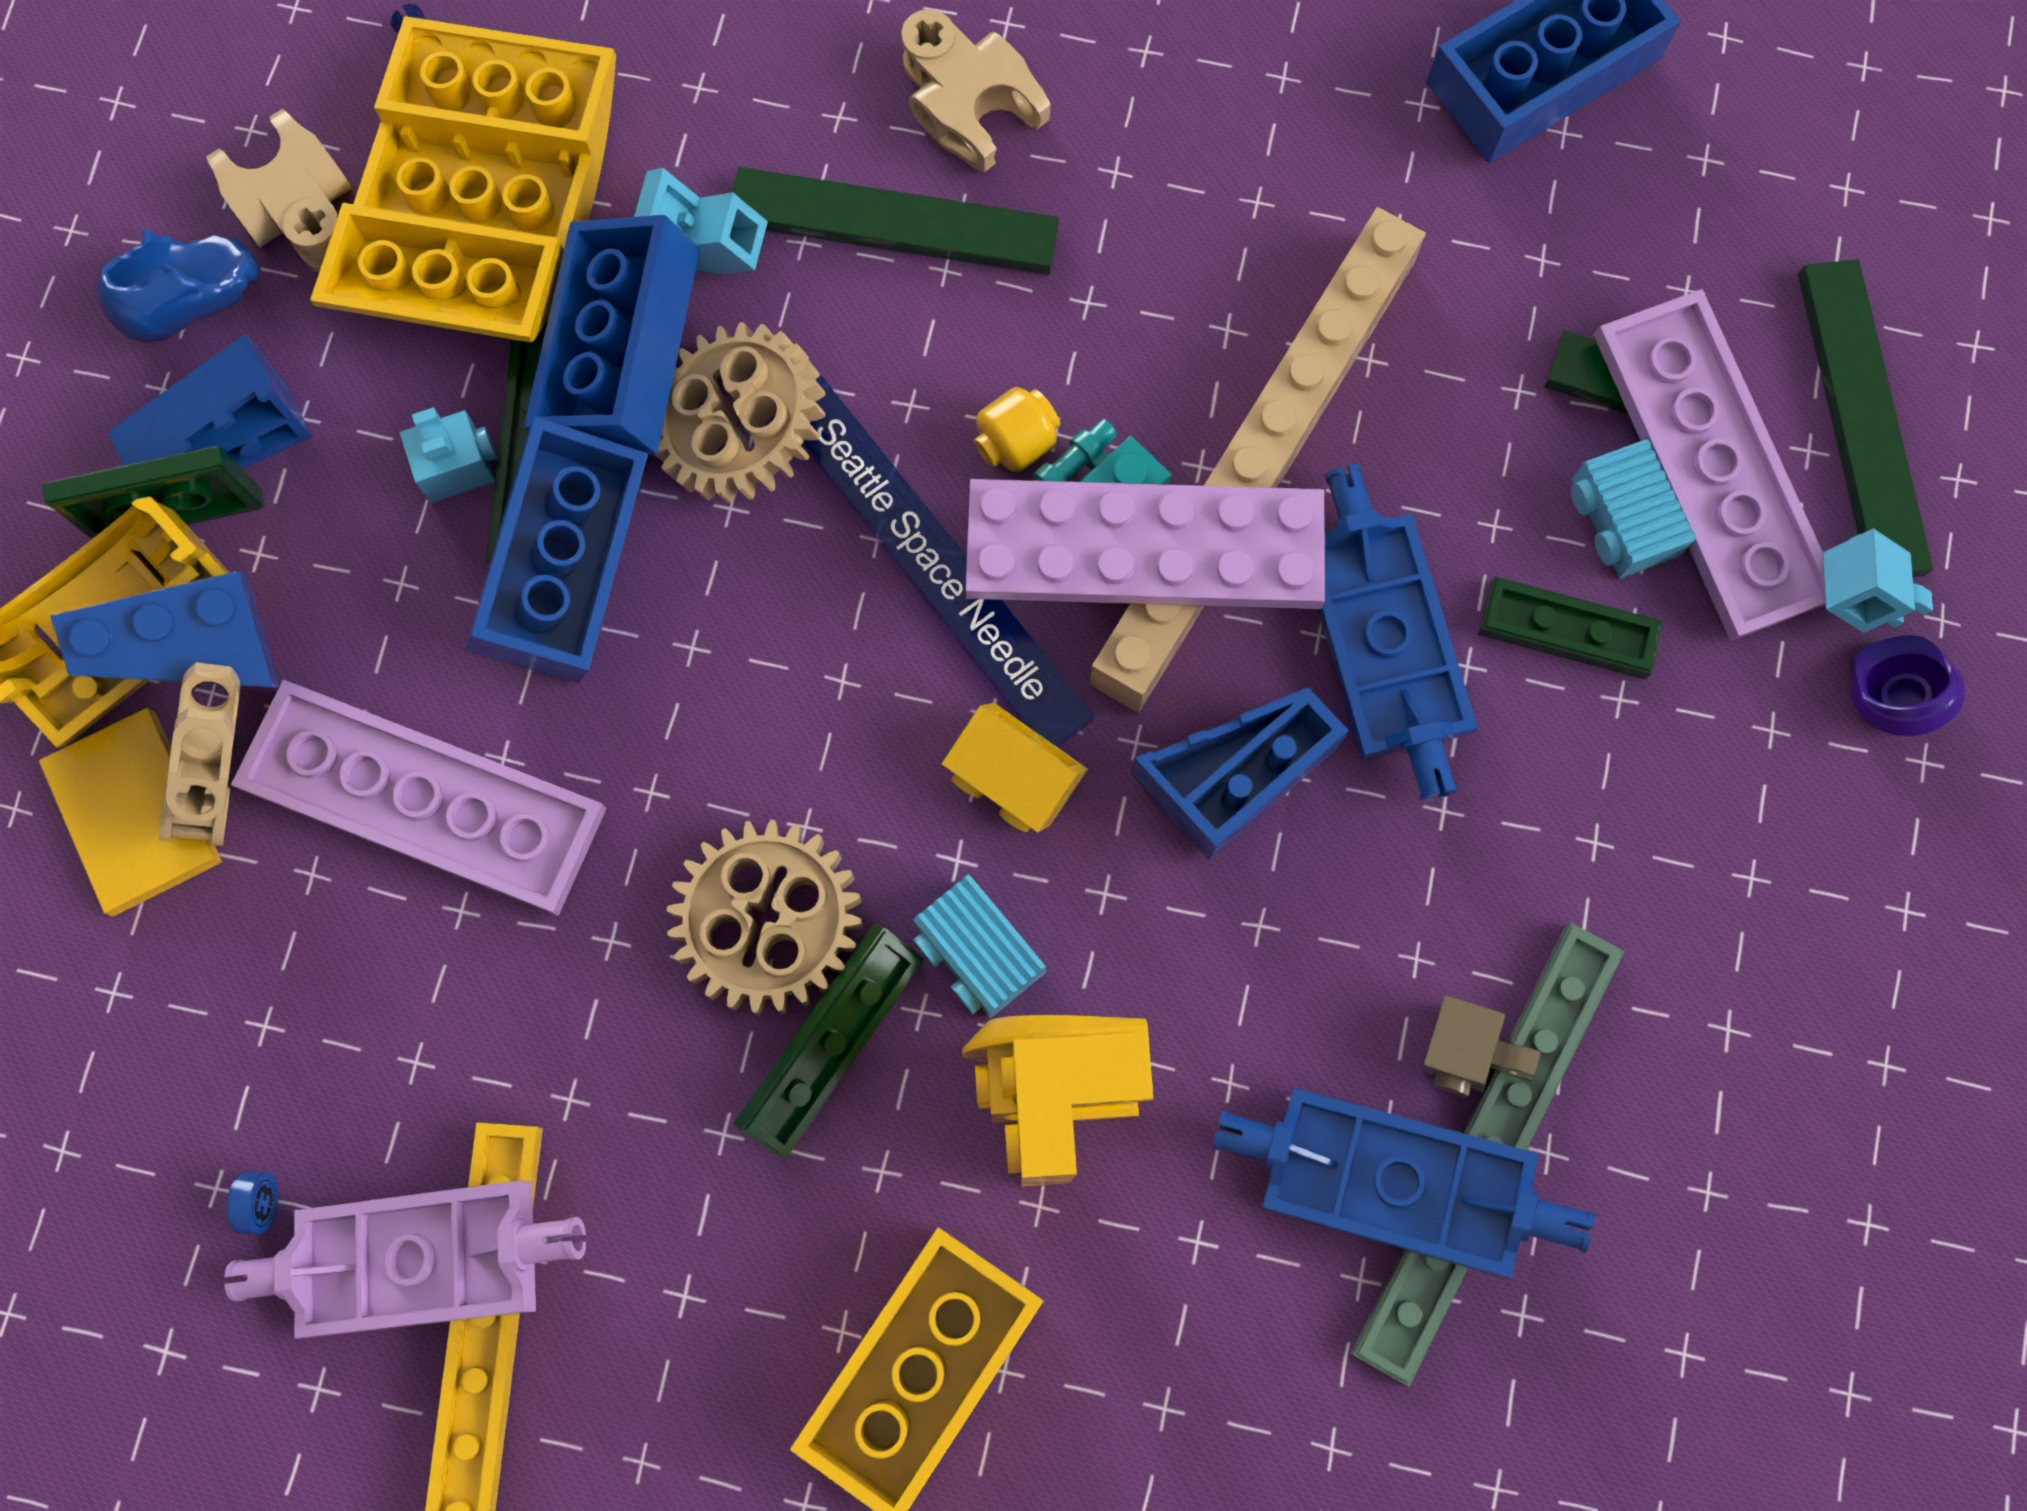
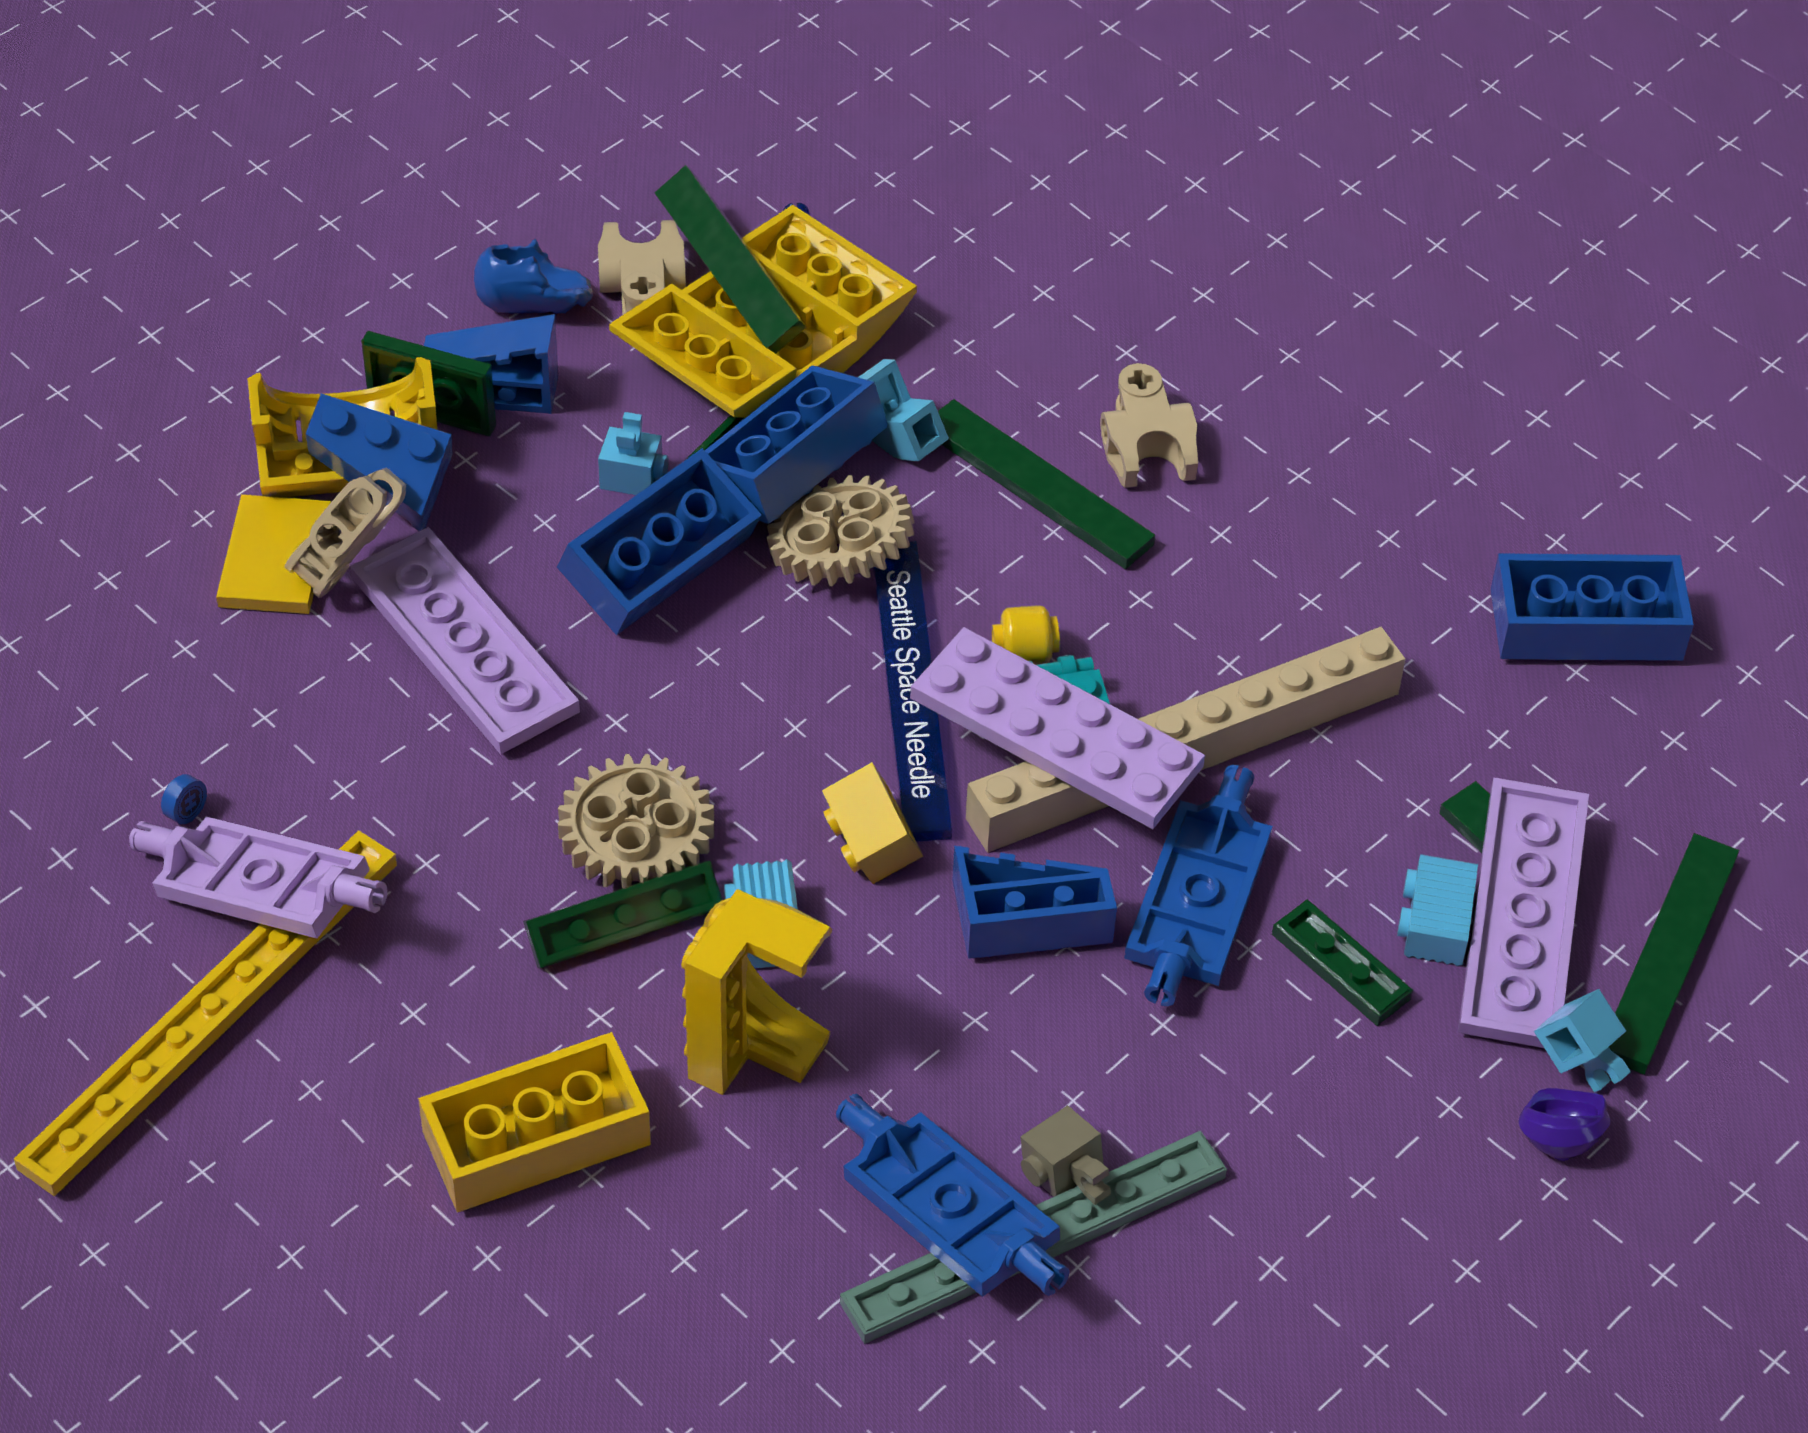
camera: 30 degrees right, 25 degrees down
none -> dark green tile [654,165,806,354]

